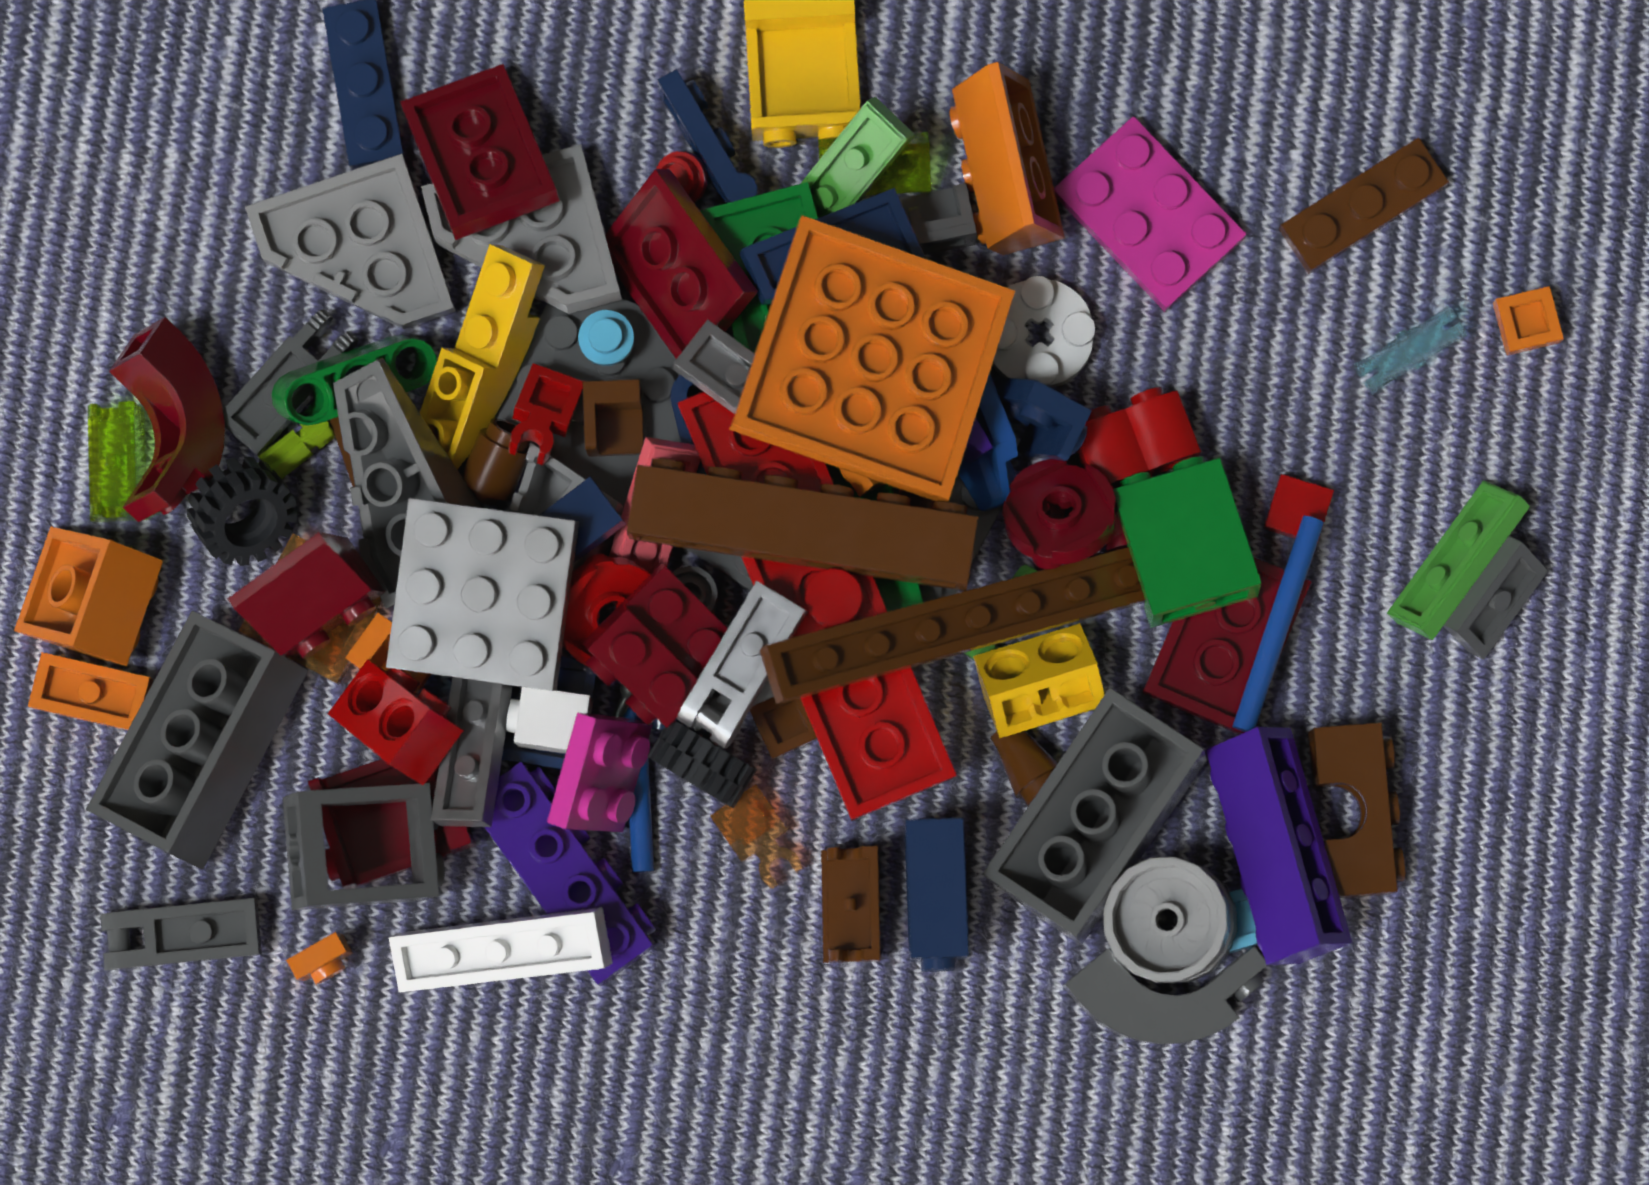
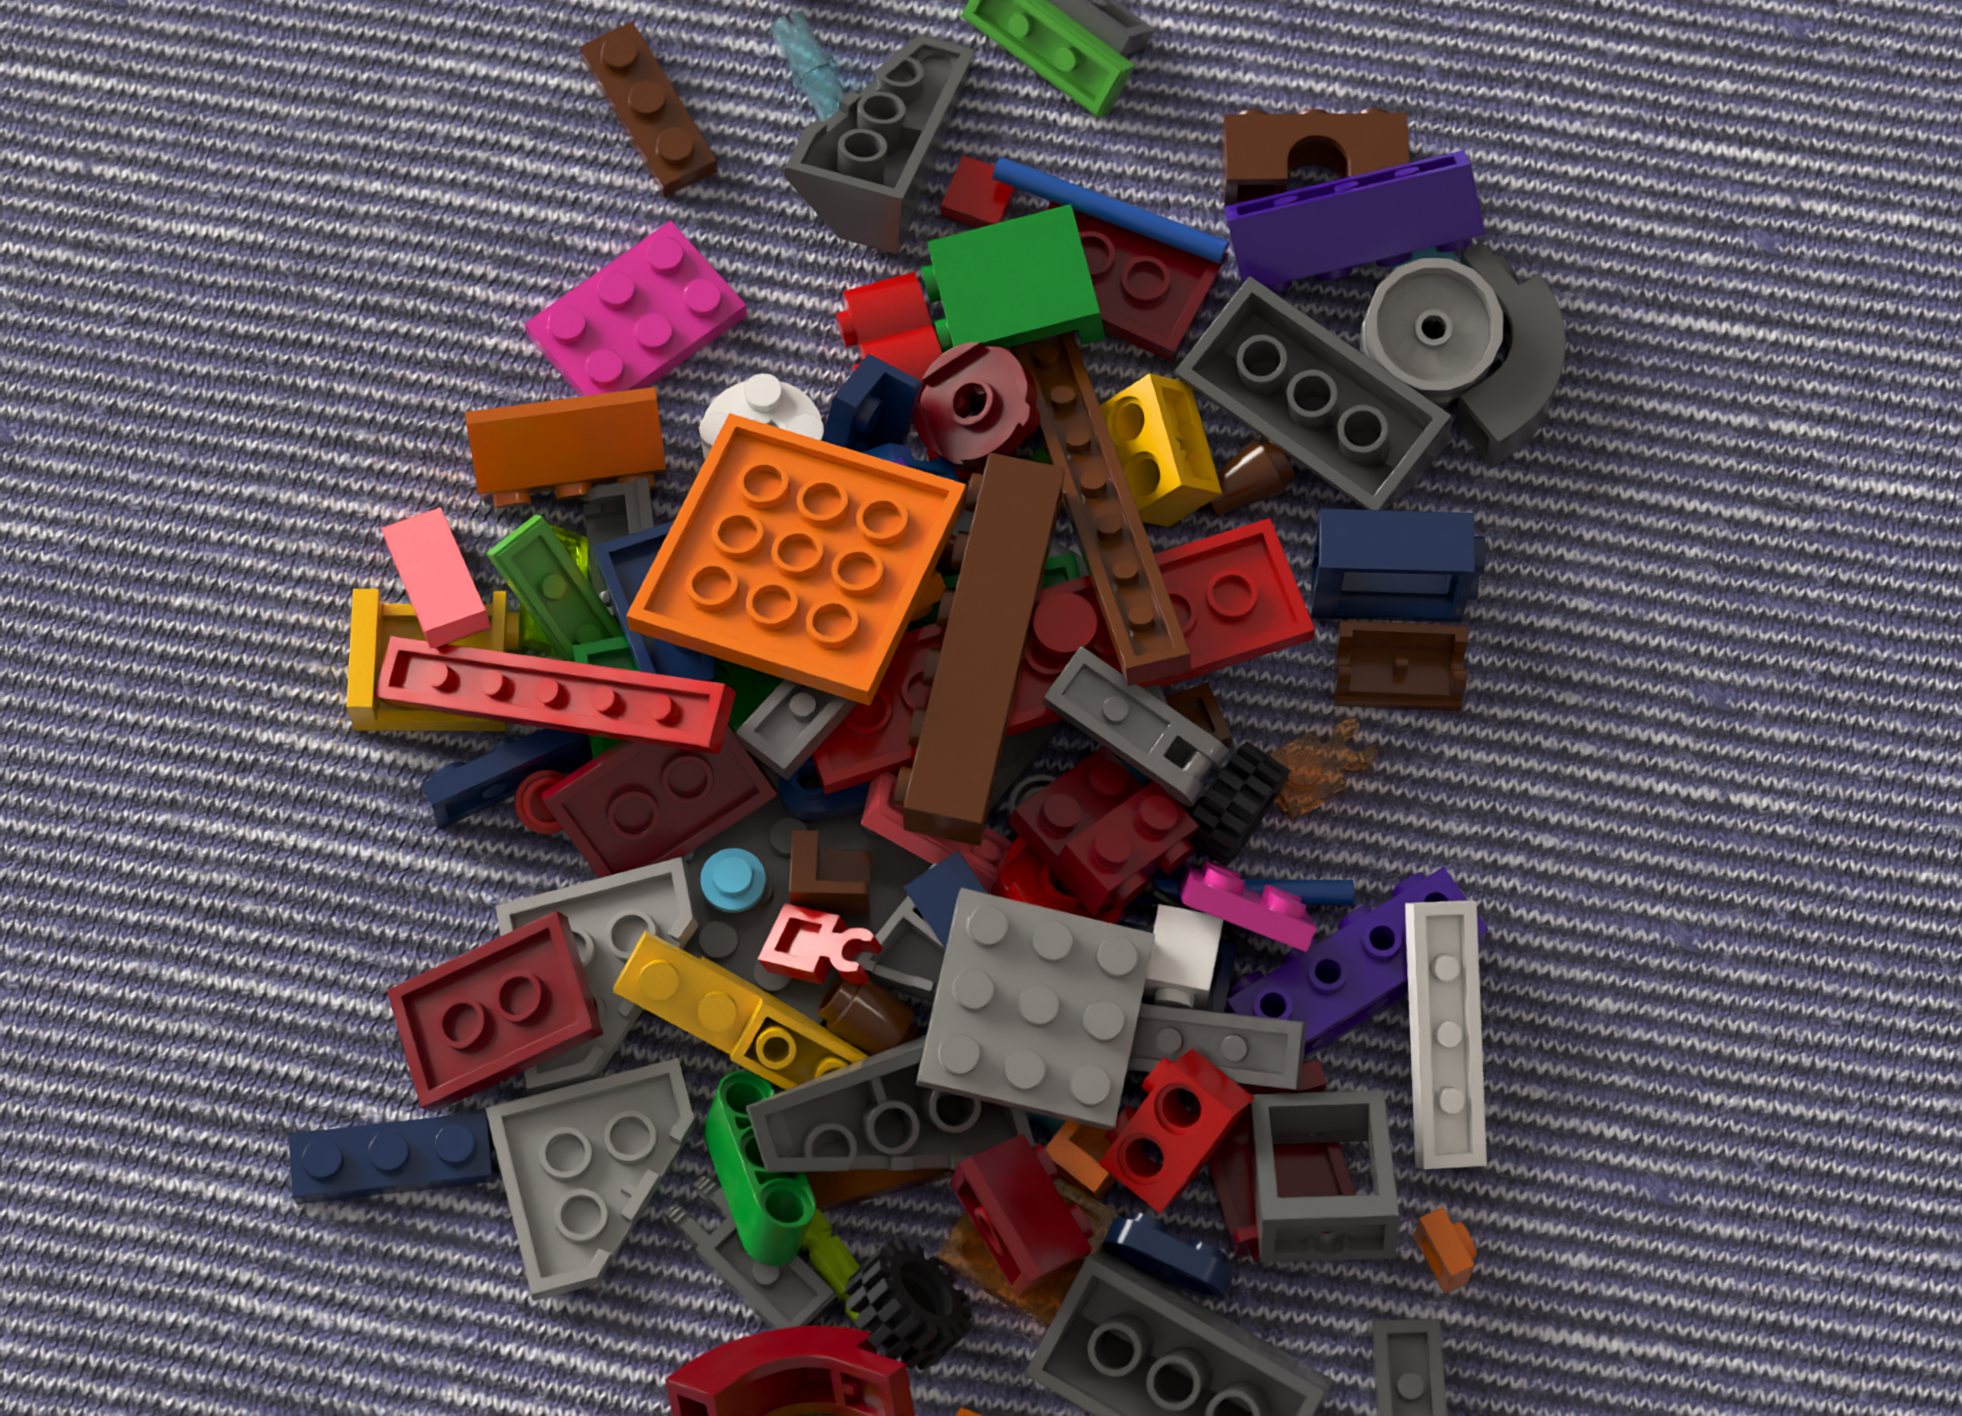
camera: 90 degrees left, 15 degrees down
none -> plate [374,636,736,755]
none -> coral tile [381,507,491,649]
none -> dark grey wedge [784,34,975,254]
none -> dark blue plate [1102,1212,1235,1301]

